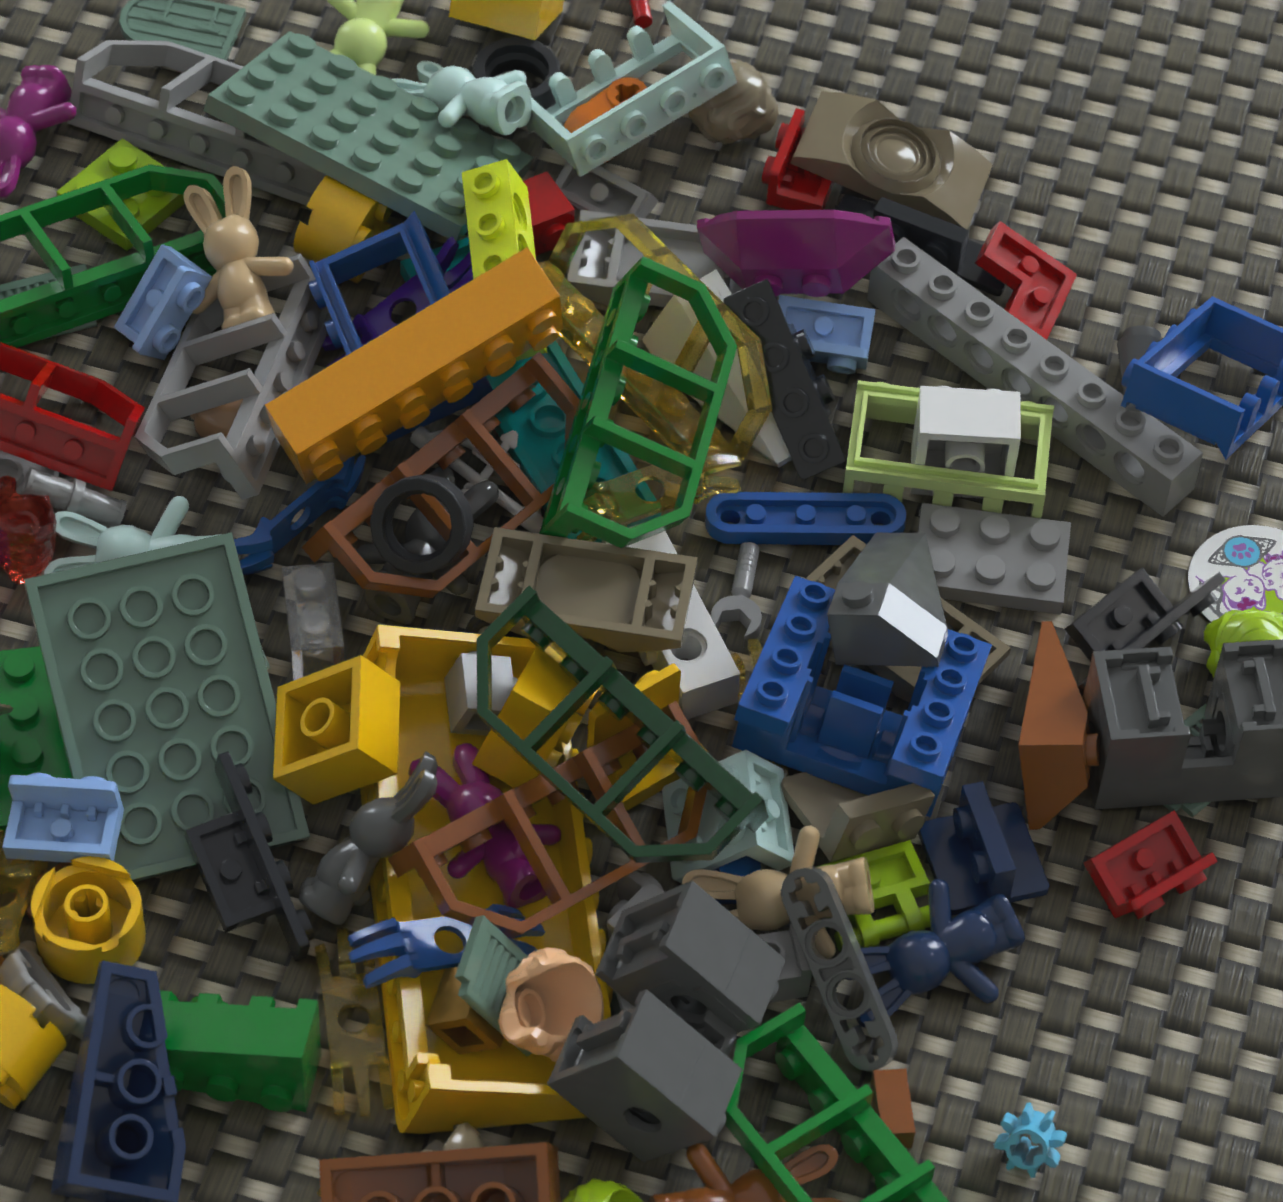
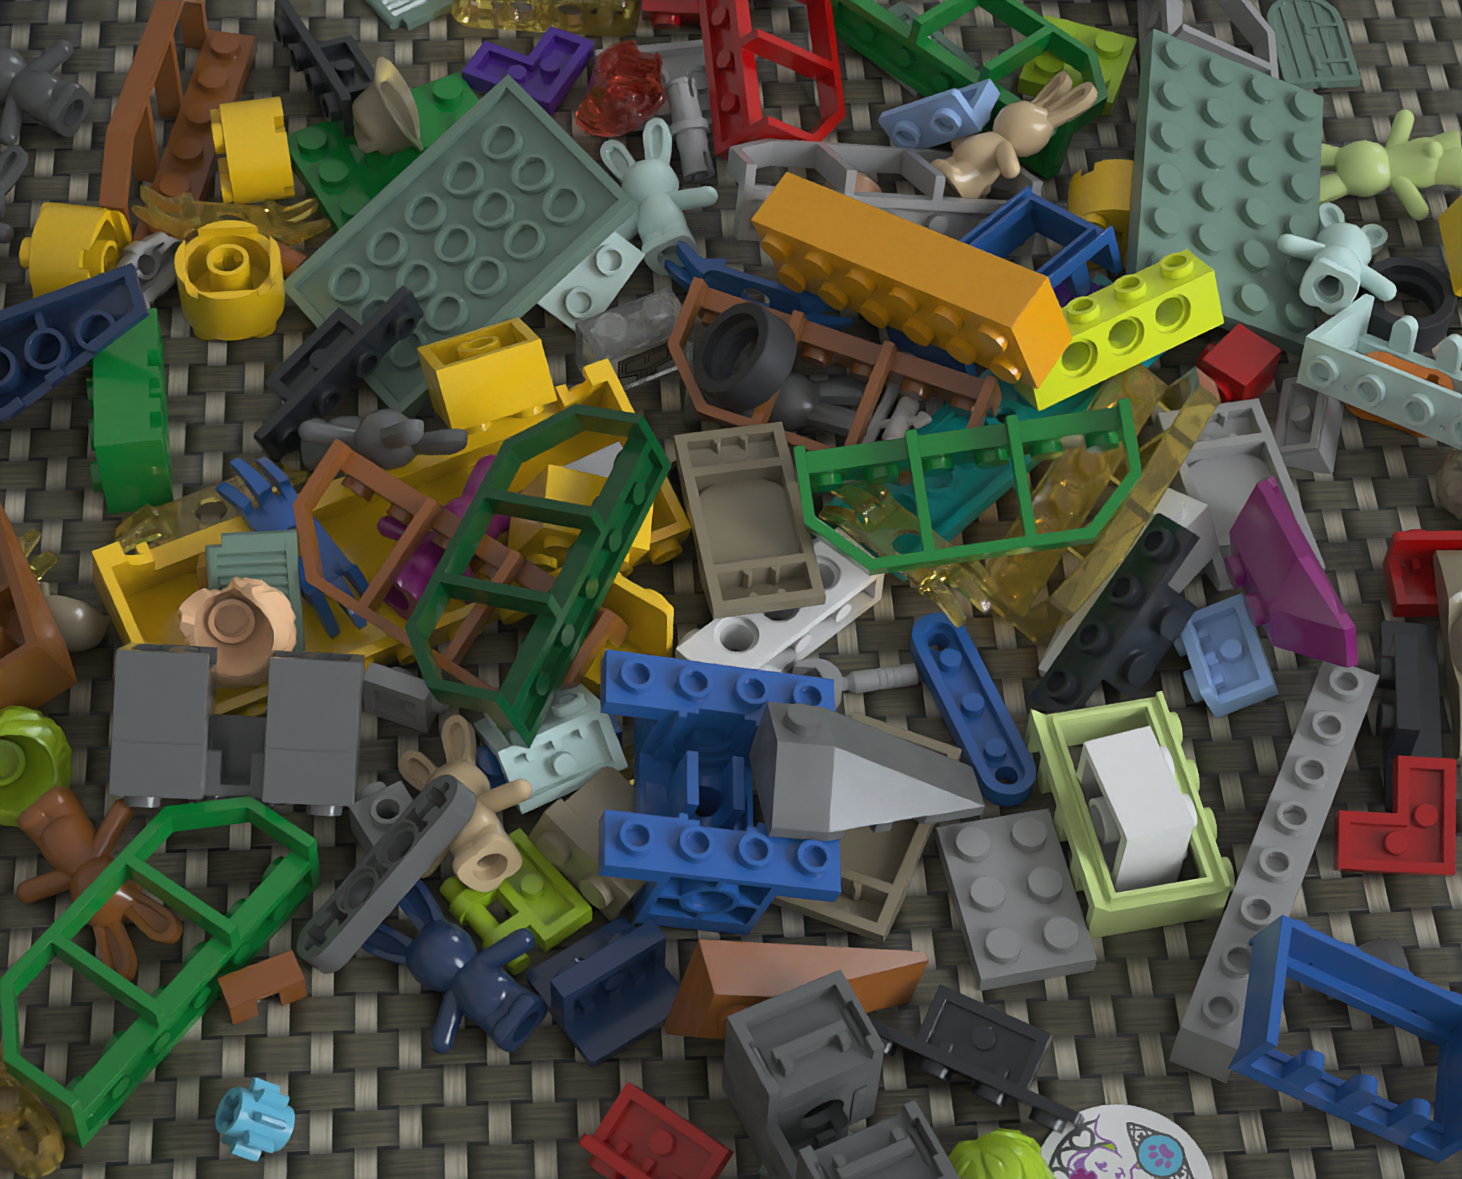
camera: 70 degrees right, 0 degrees up
light blue bracket [2,773,124,863] -> none

